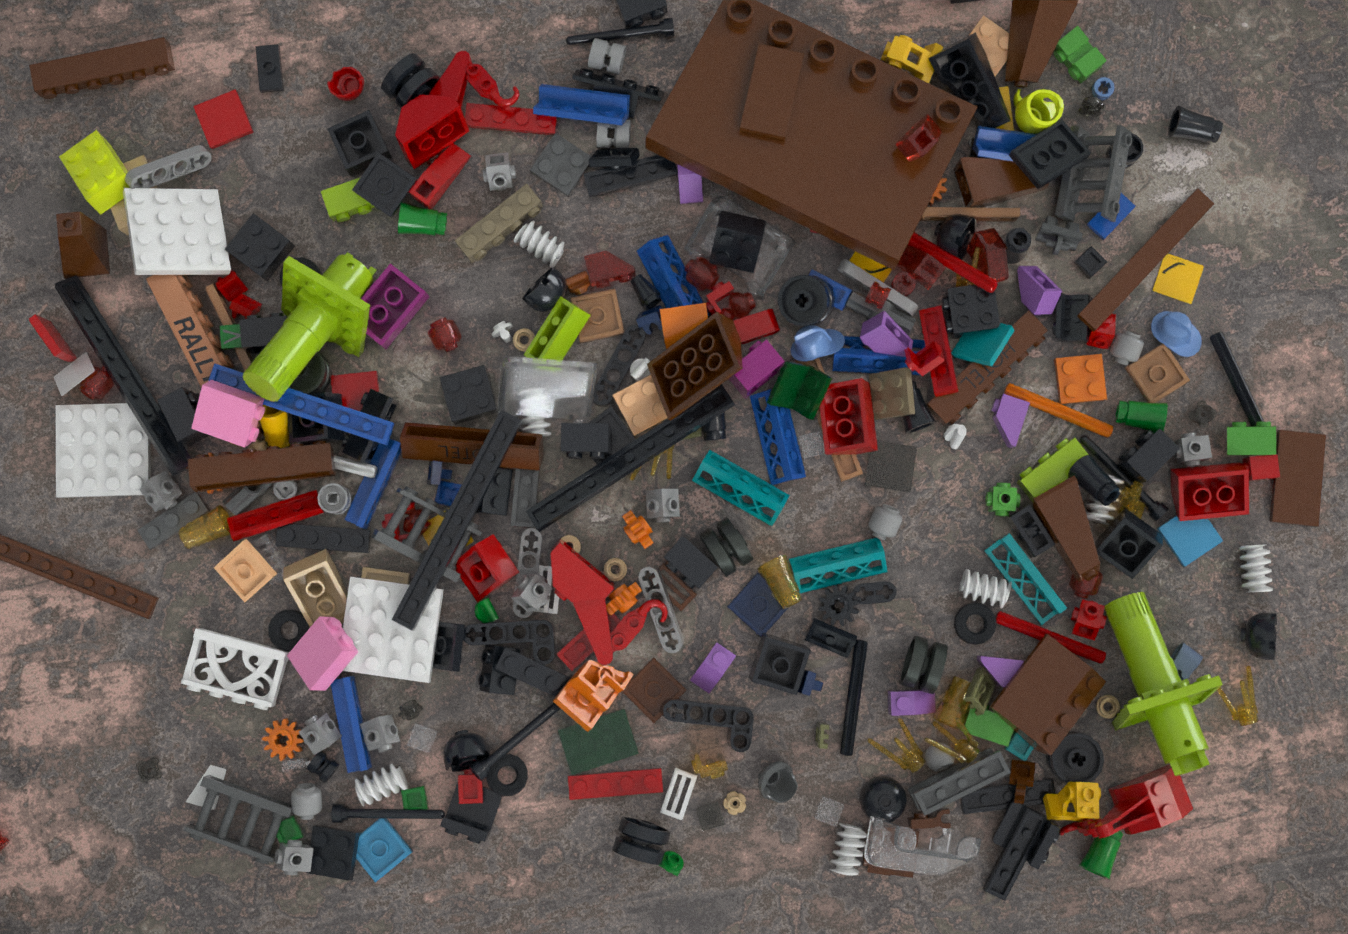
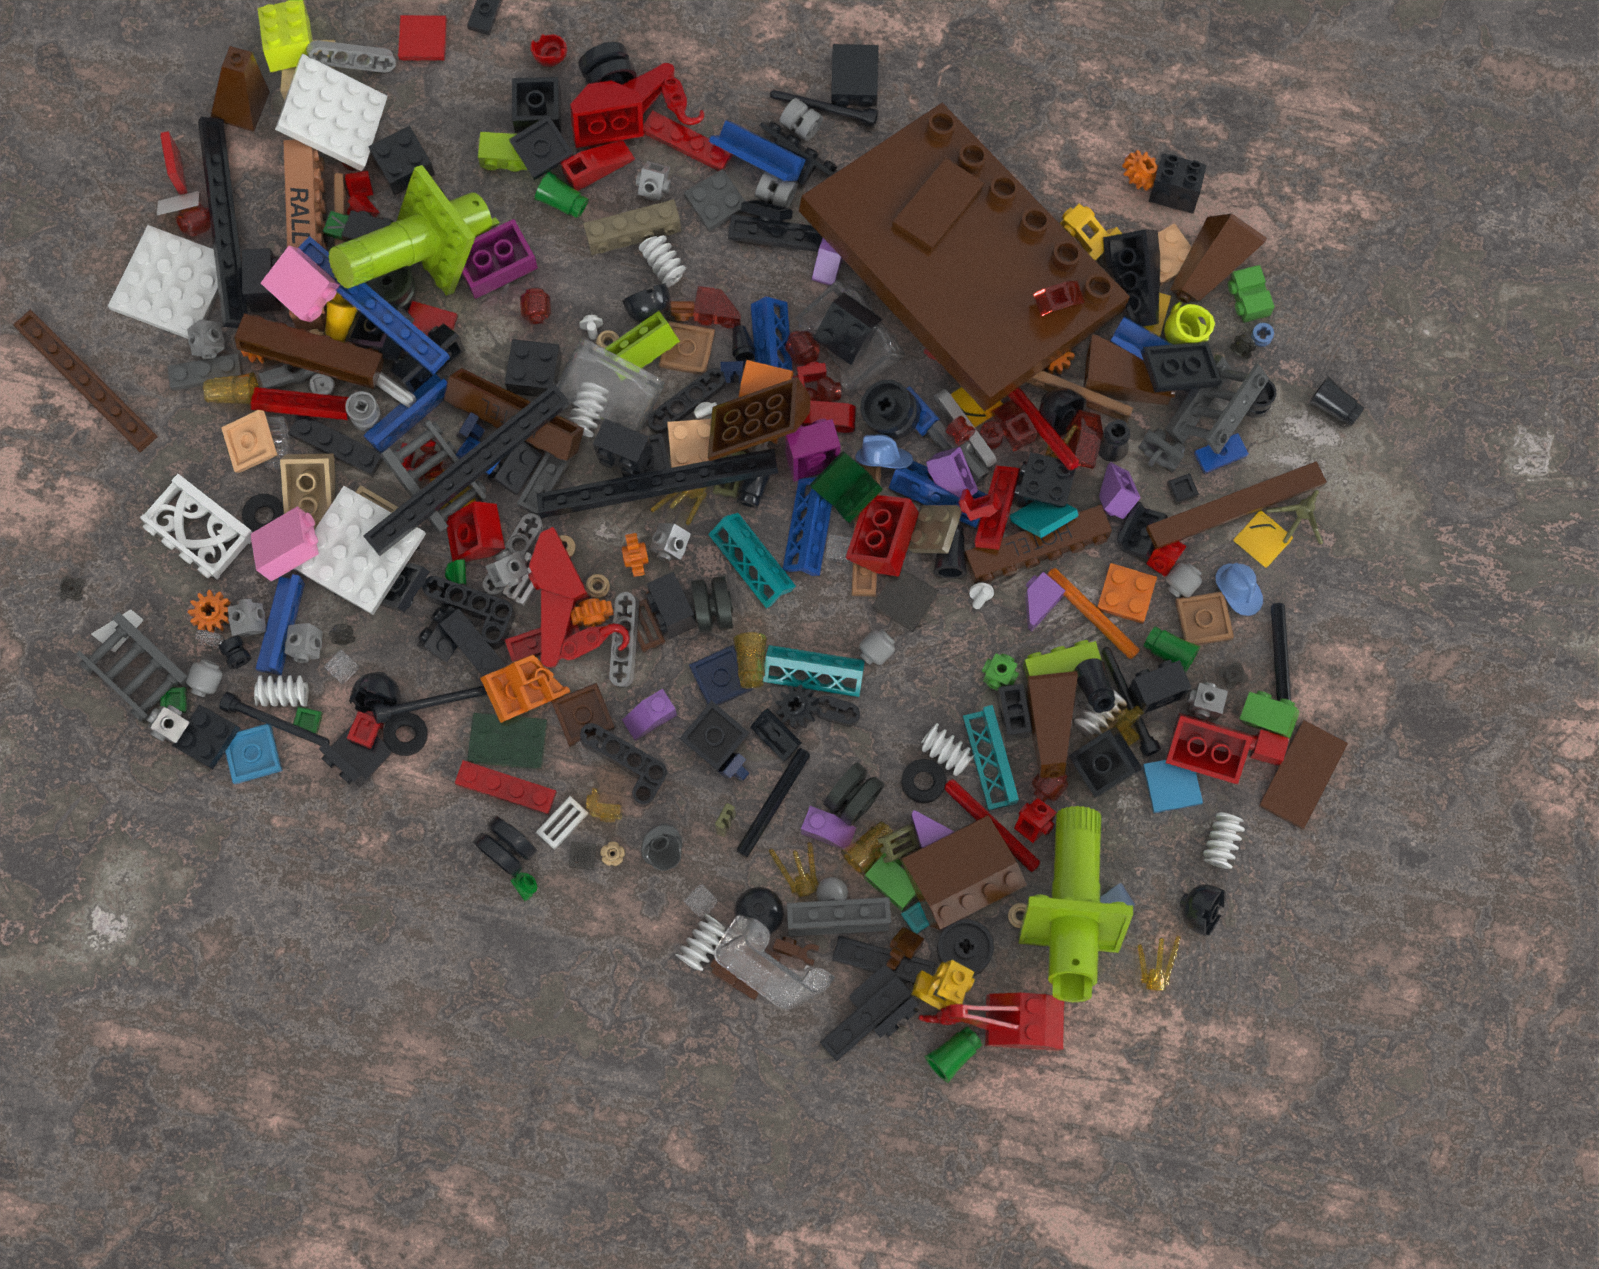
camera: 20 degrees right, 10 degrees down
clear yellow plant [924,717,979,763] -> none
none -> olive plant [1266,490,1323,545]

